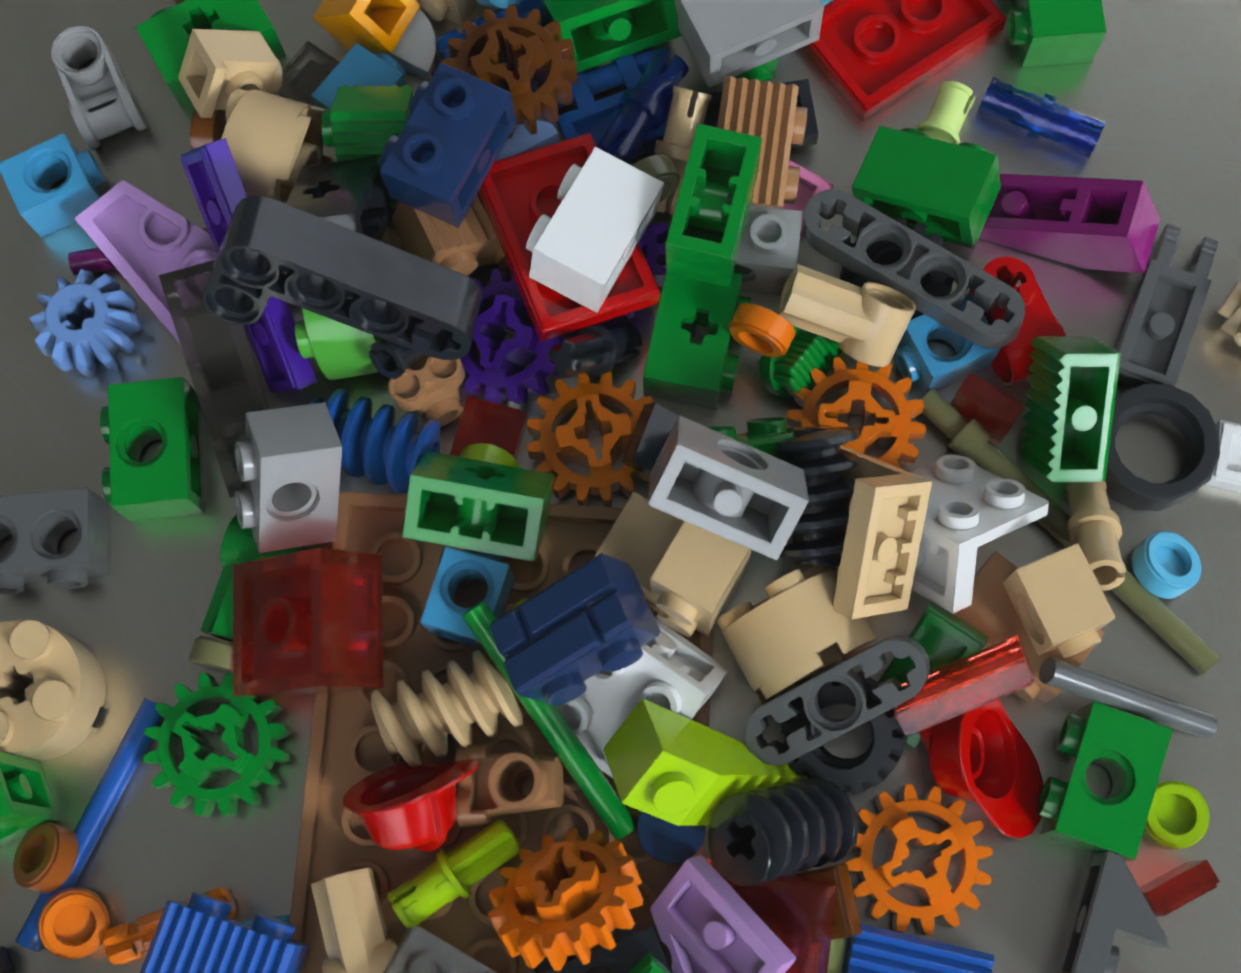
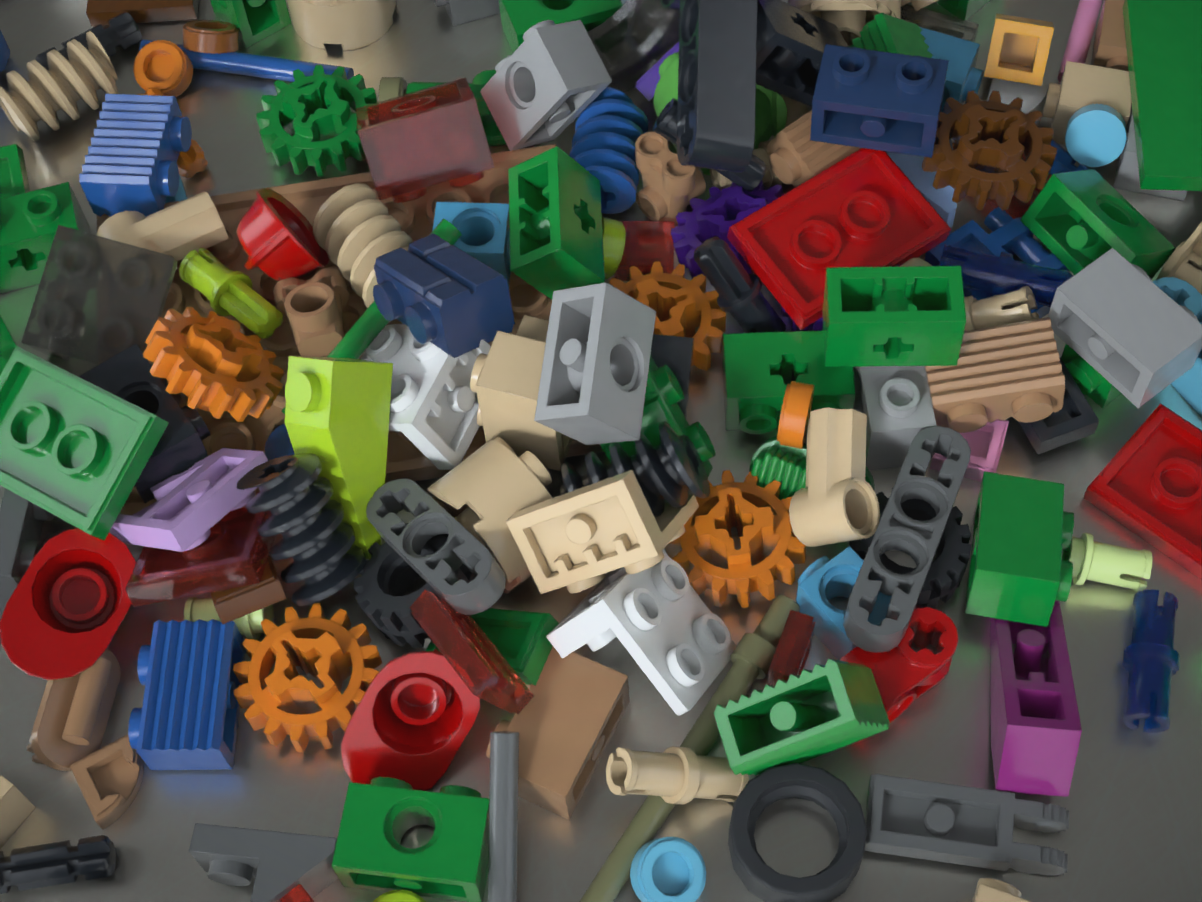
camera: 75 degrees right, 15 degrees down
white brick [526,147,664,313] -> none
tan brick [1003,543,1116,658] -> none

